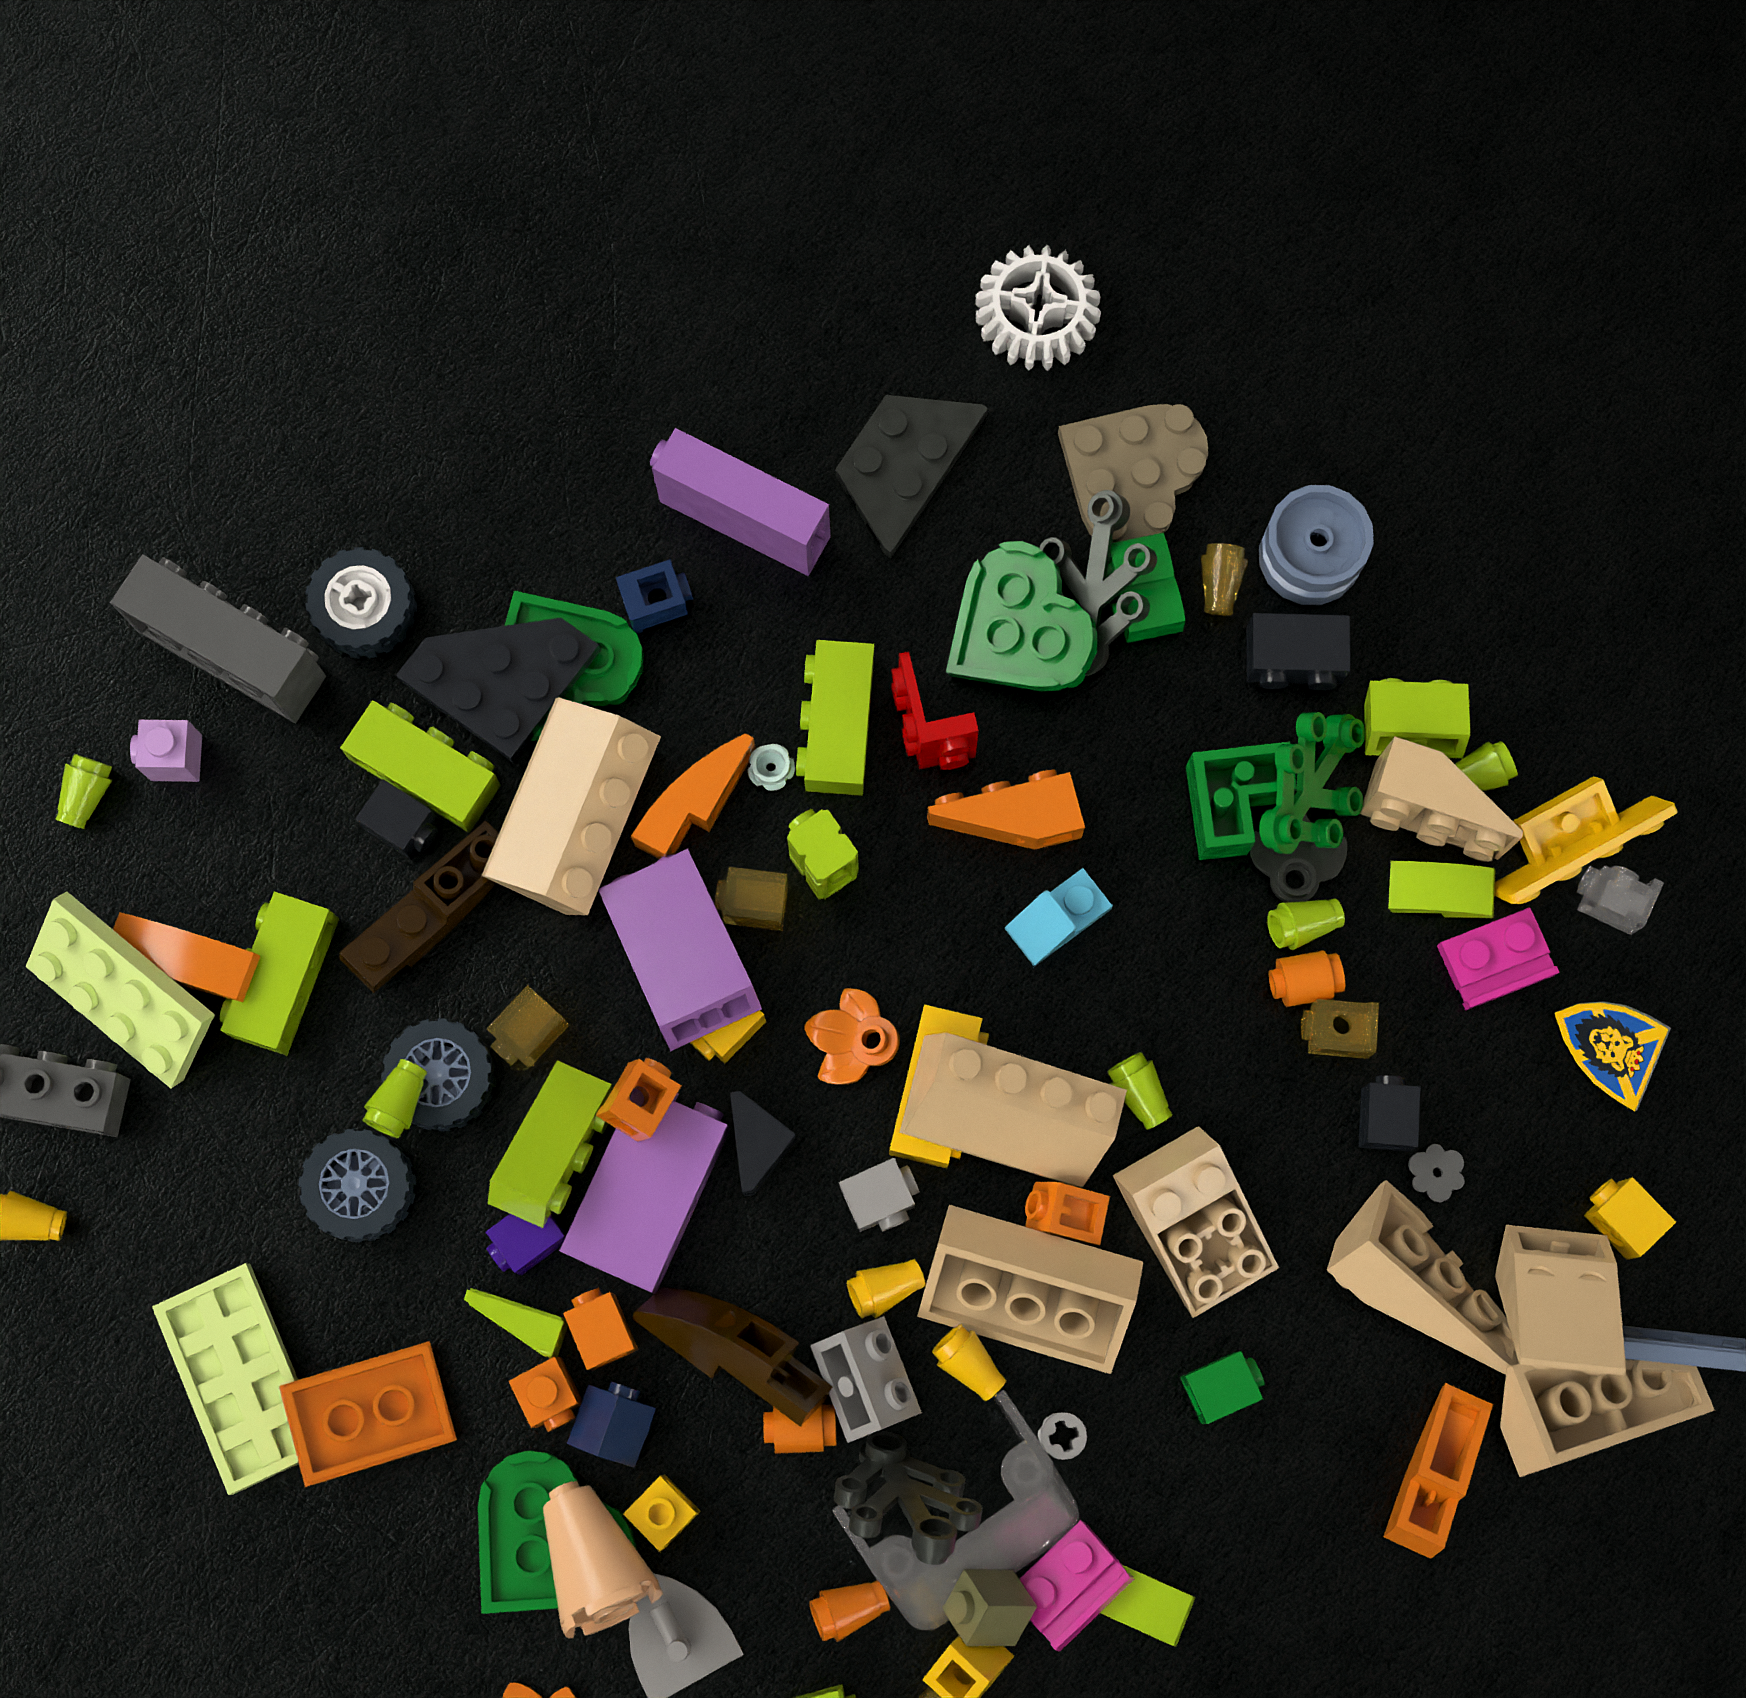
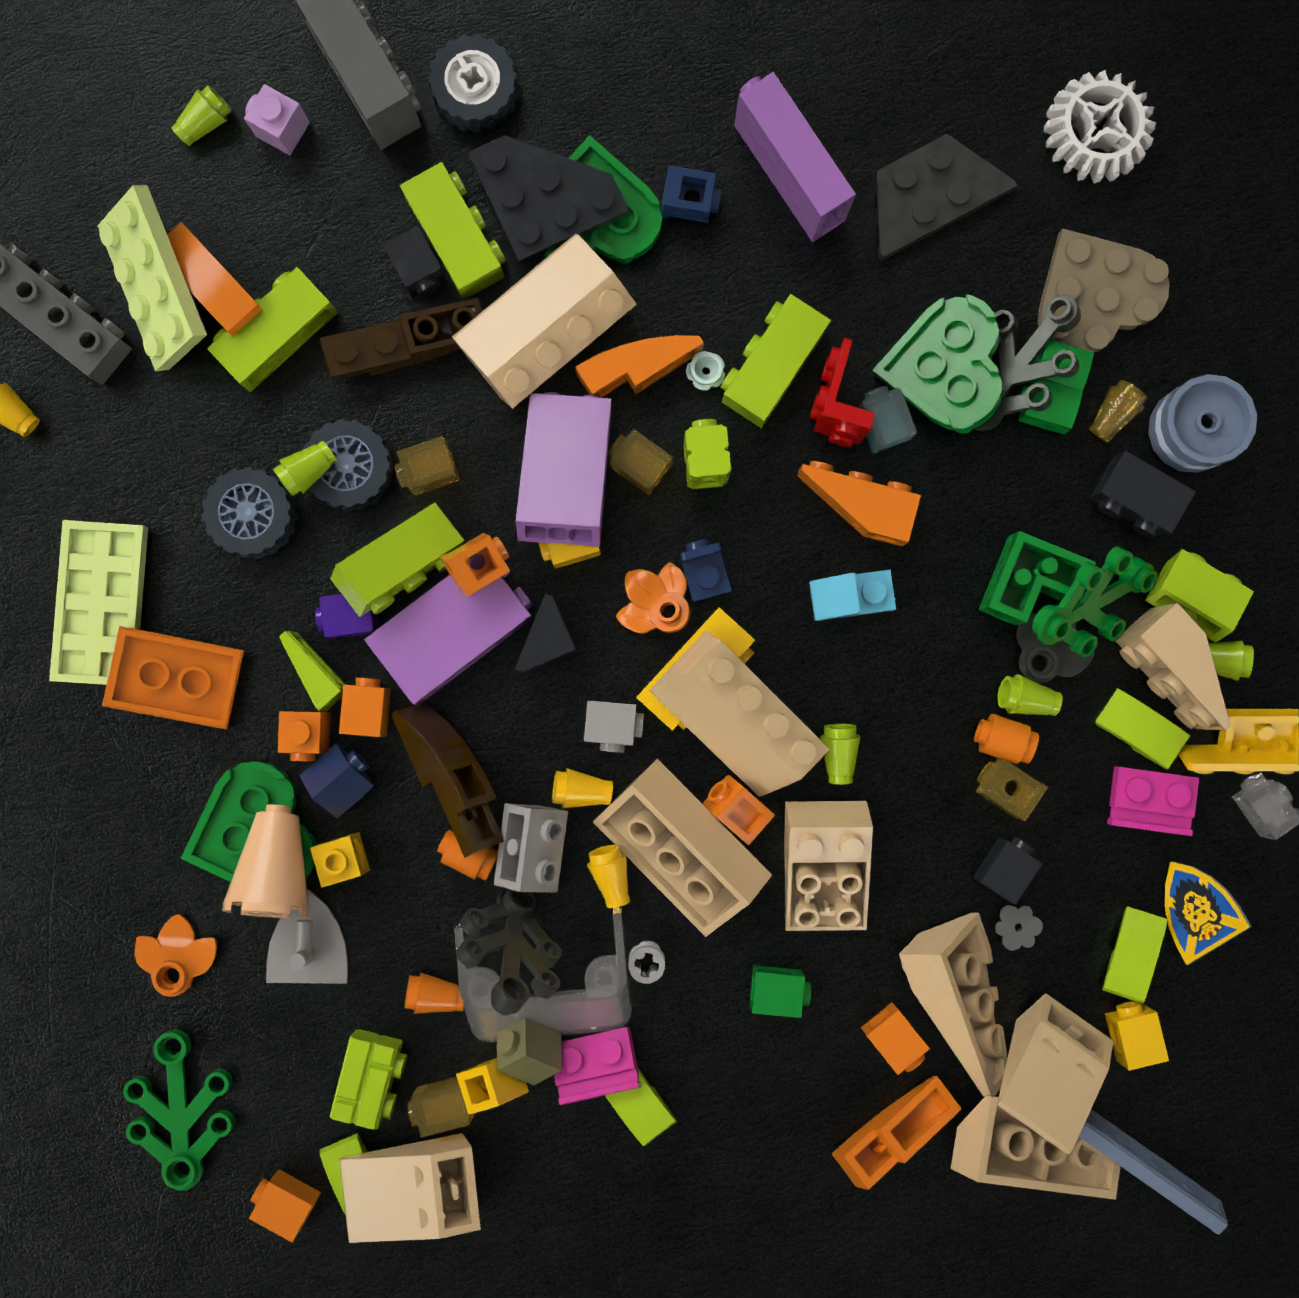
camera: 30 degrees right, 10 degrees up
none -> dark blue bracket [680,539,732,603]
none -> clear light blue brick [858,386,917,453]
none -> orange brick [861,1002,930,1075]
none -> lime slope [1102,906,1168,1004]

